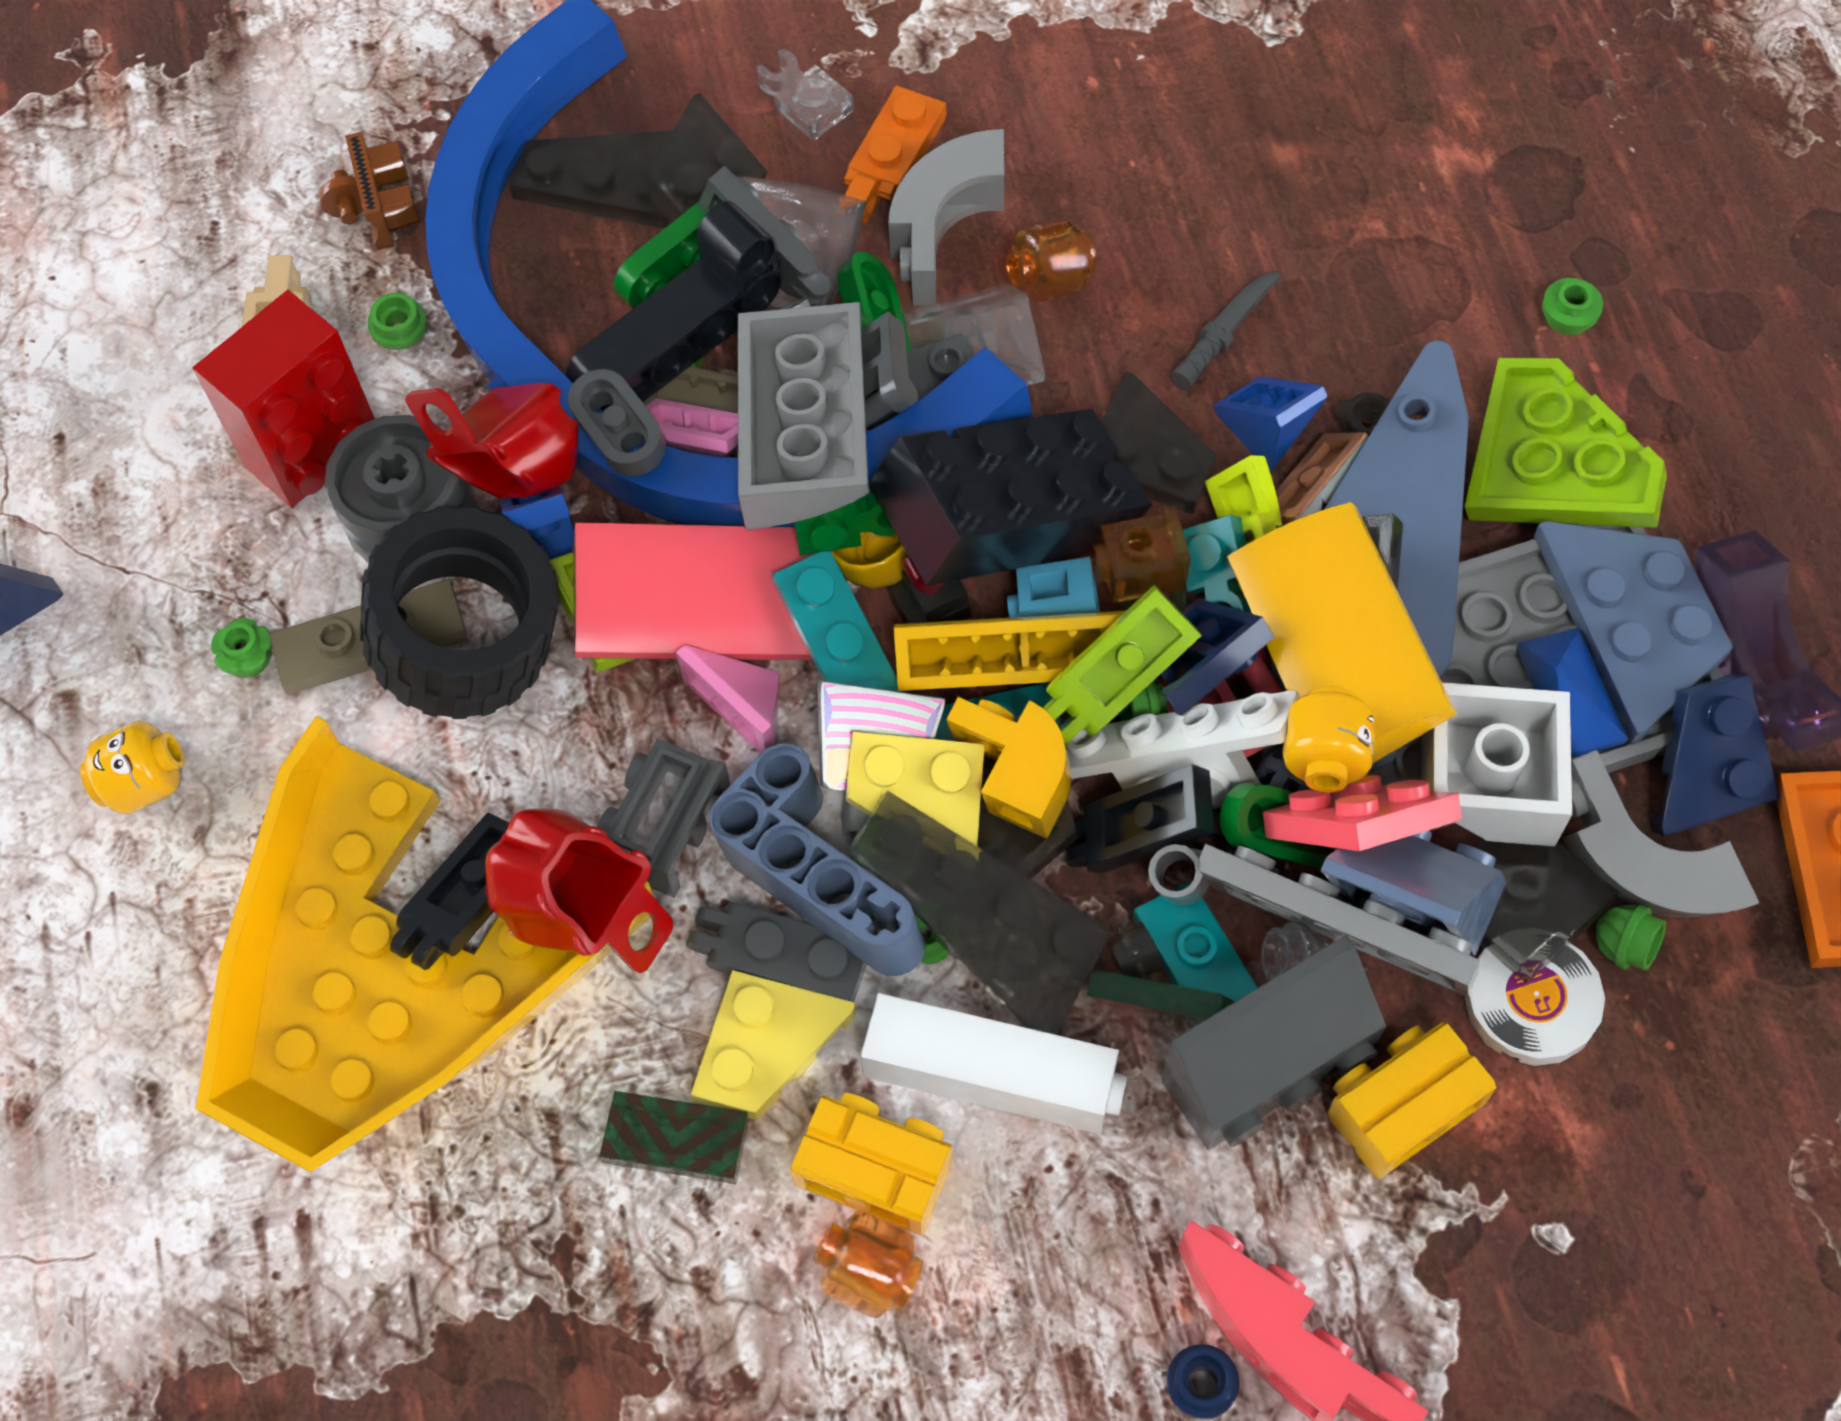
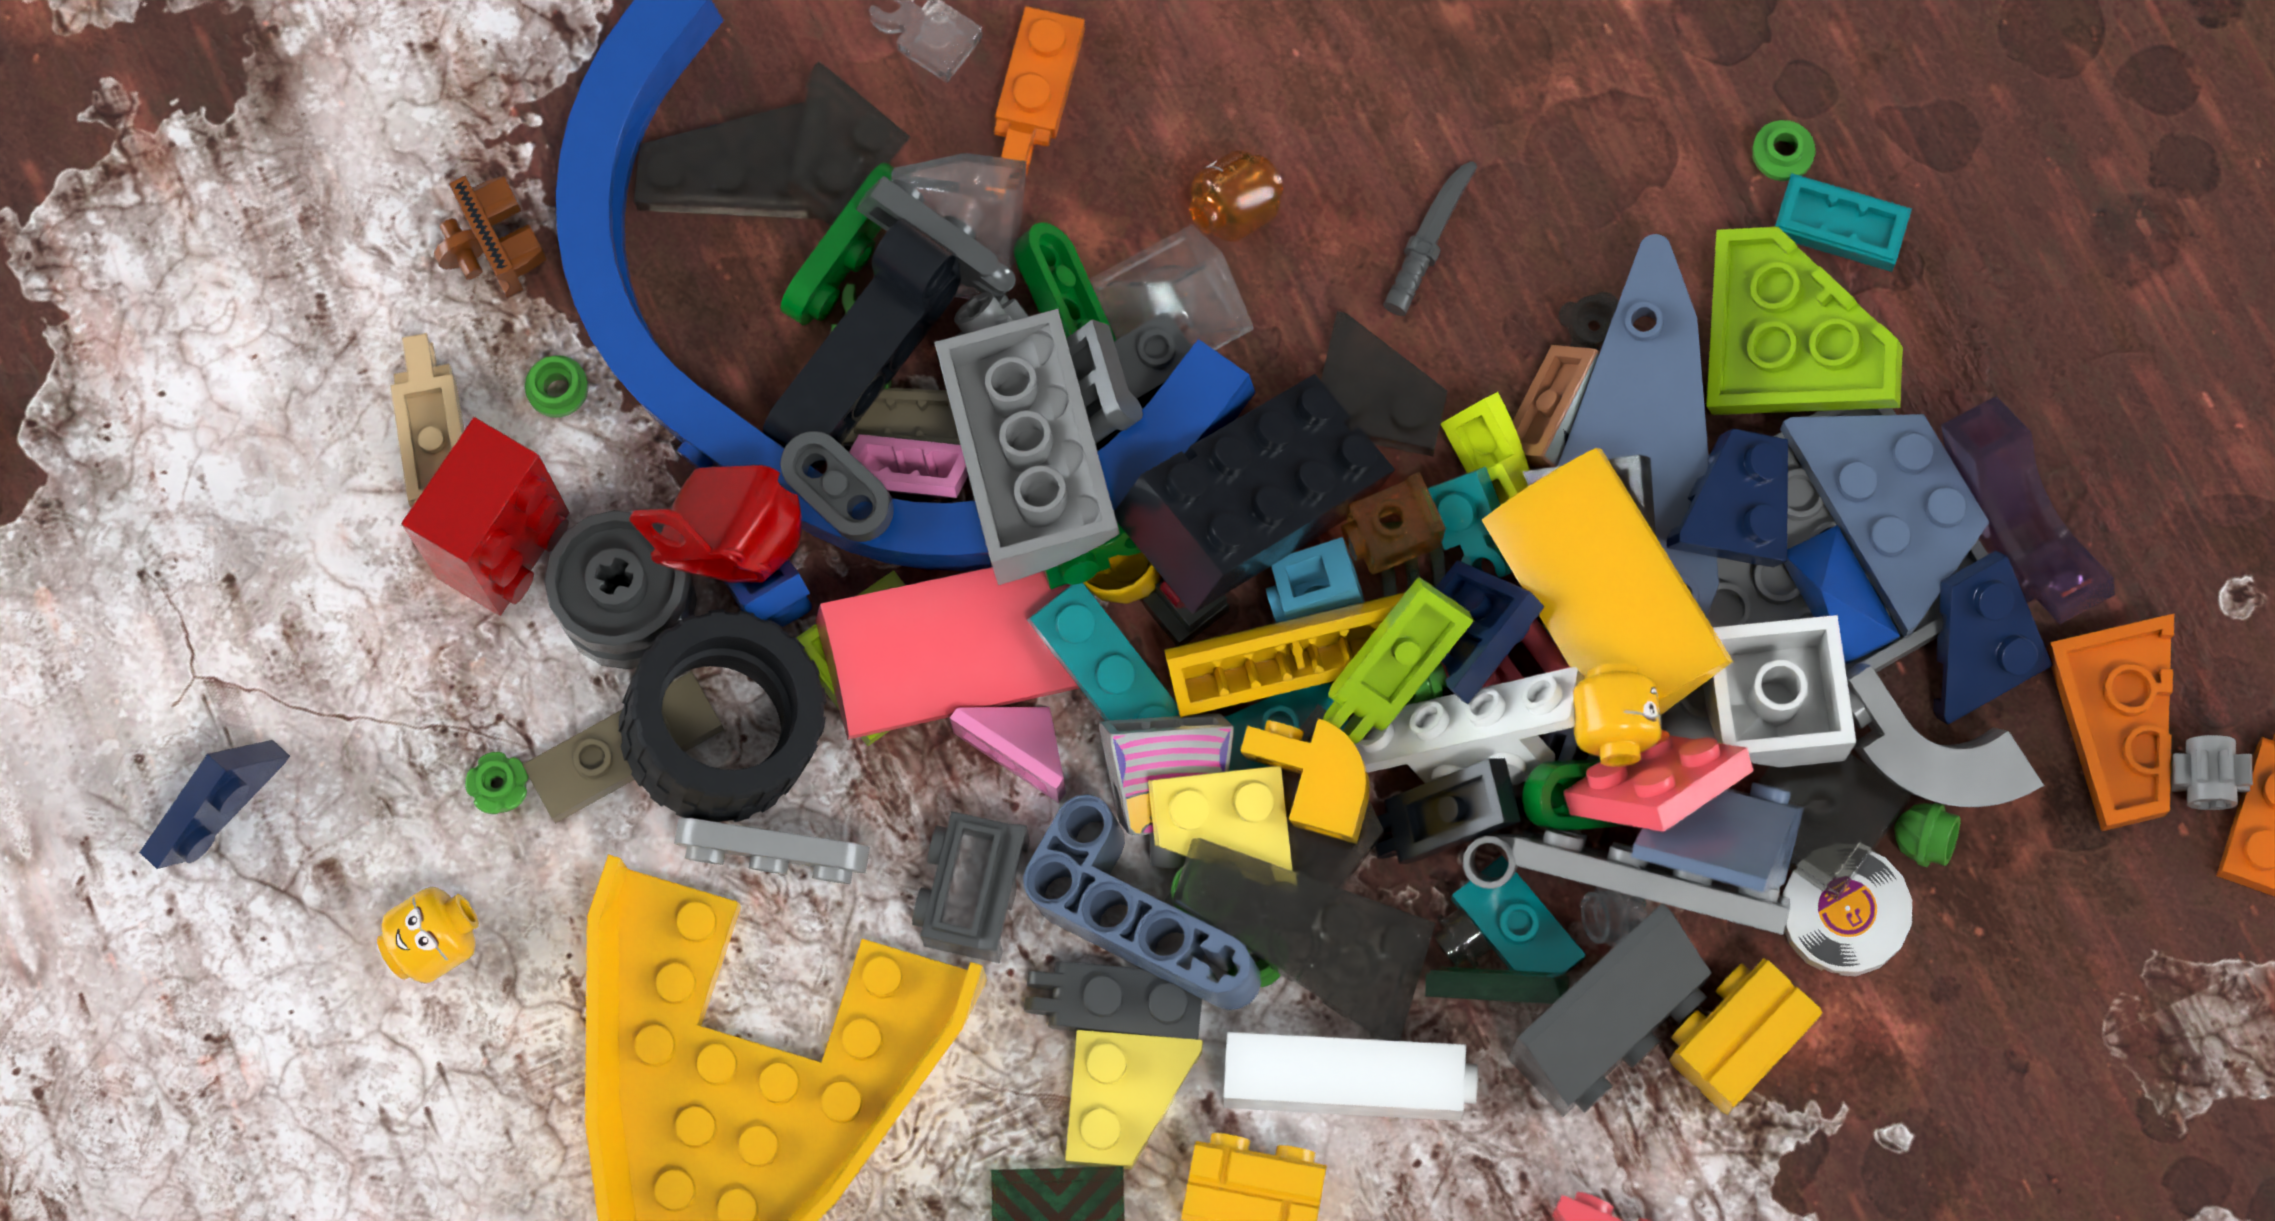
camera: 10 degrees left, 10 degrees up
black hinge [390,812,509,970] -> none
red piece [485,808,673,973] -> none
light grey arch [888,129,1004,306] -> none
blue slope [1213,376,1328,473] -> none
none -> light grey plate [674,818,870,884]
none -> dark blue wing [1666,429,1788,568]
none -> teal plate [1775,173,1912,272]

